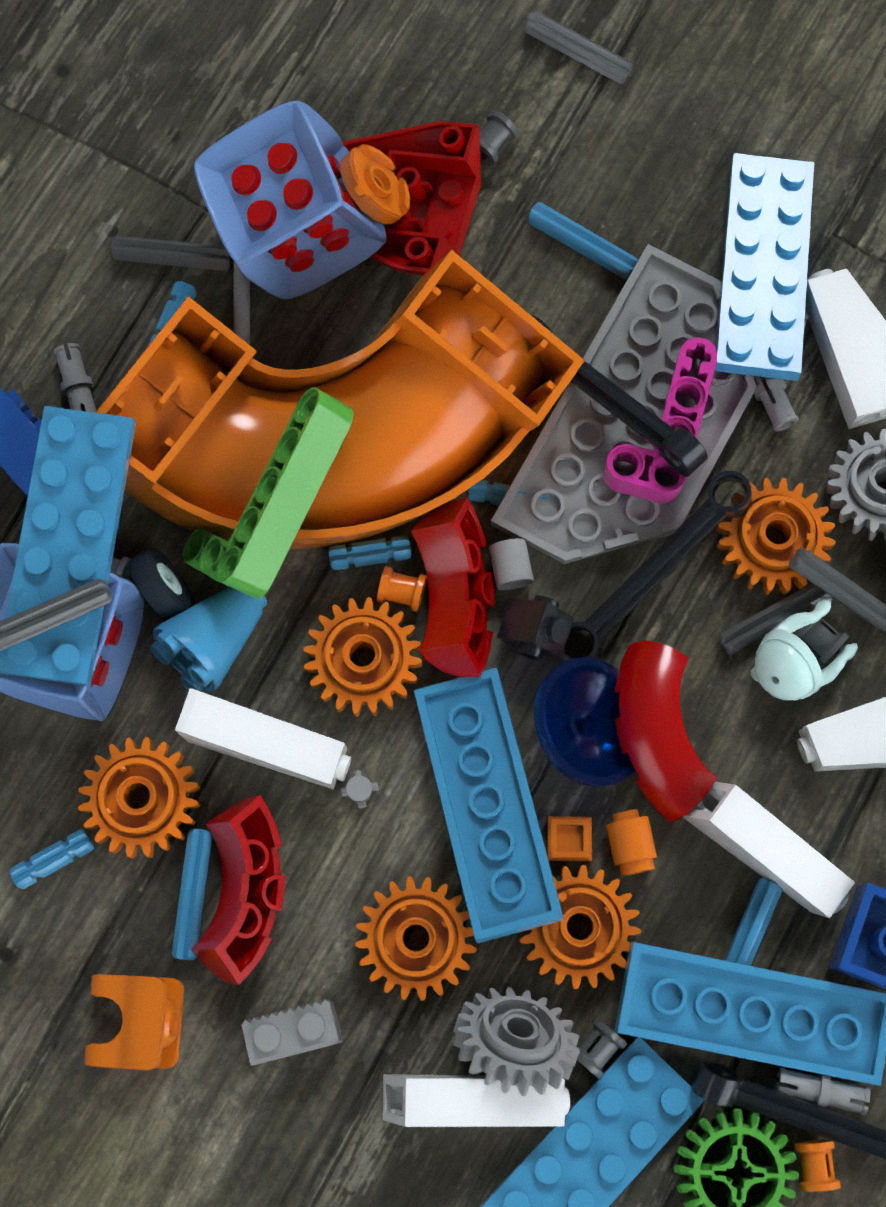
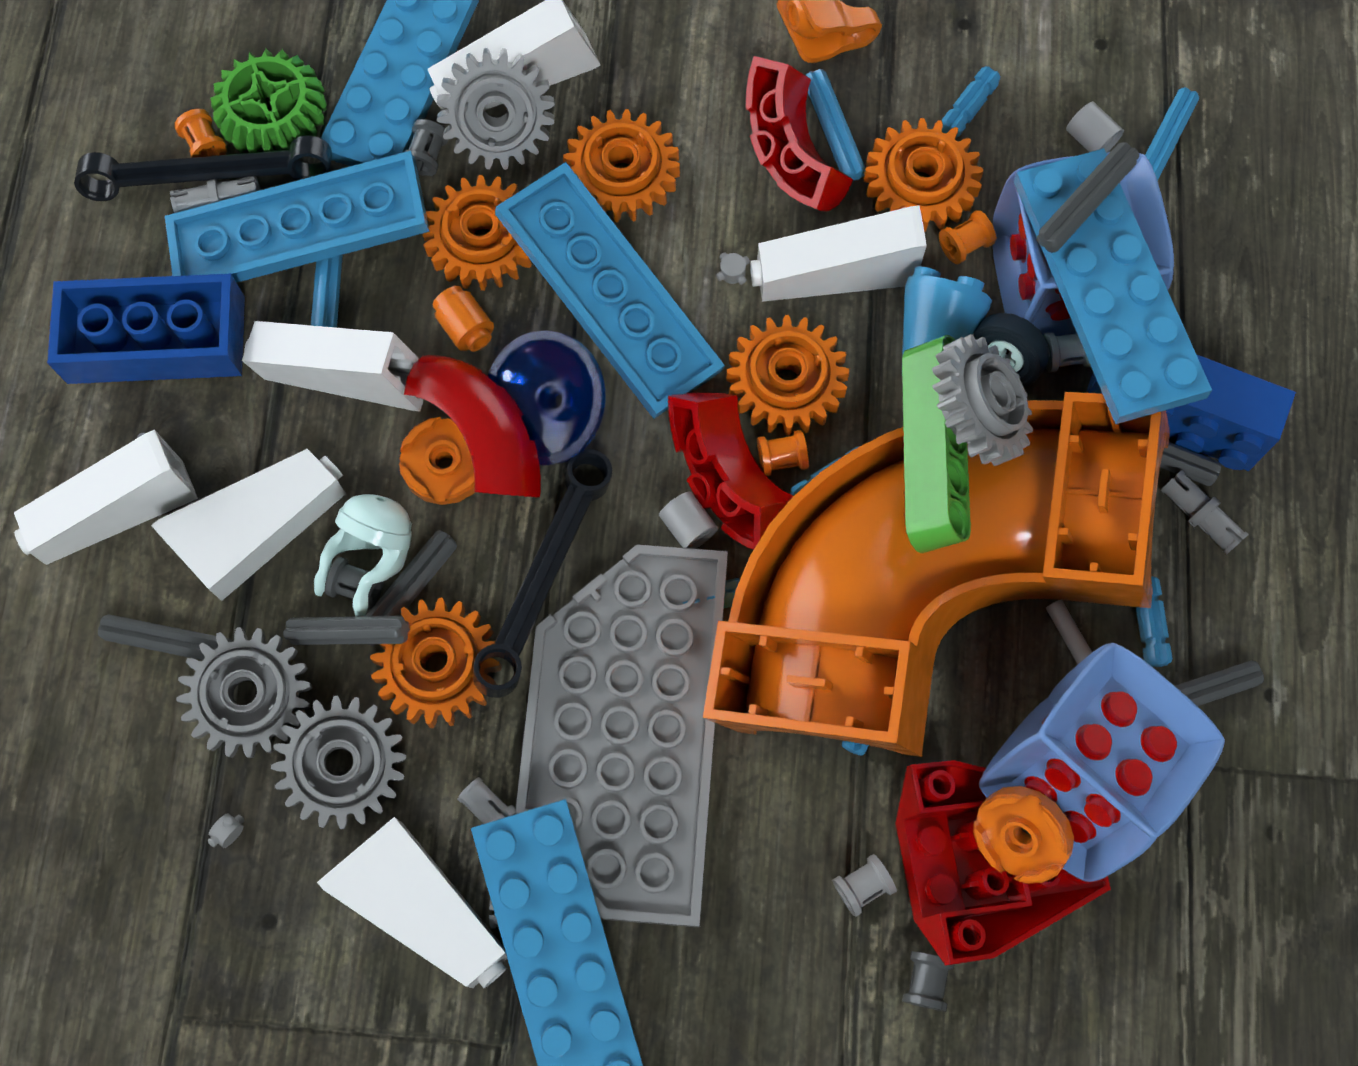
camera: 155 degrees right, 5 degrees down
light grey brick [241,999,342,1066] -> none
black brick [497,595,574,661] -> none
dark azure axle [528,202,638,279] -> none
black piece [531,315,708,477] -> none
orange tile [547,816,592,862] -> none
dark pink beam [603,337,717,503] -> none
none -> orange plate [399,417,475,505]
none -> light grey bush [832,854,897,917]
none -> light grey gear [932,334,1033,466]
none -> orange bush [938,210,997,265]

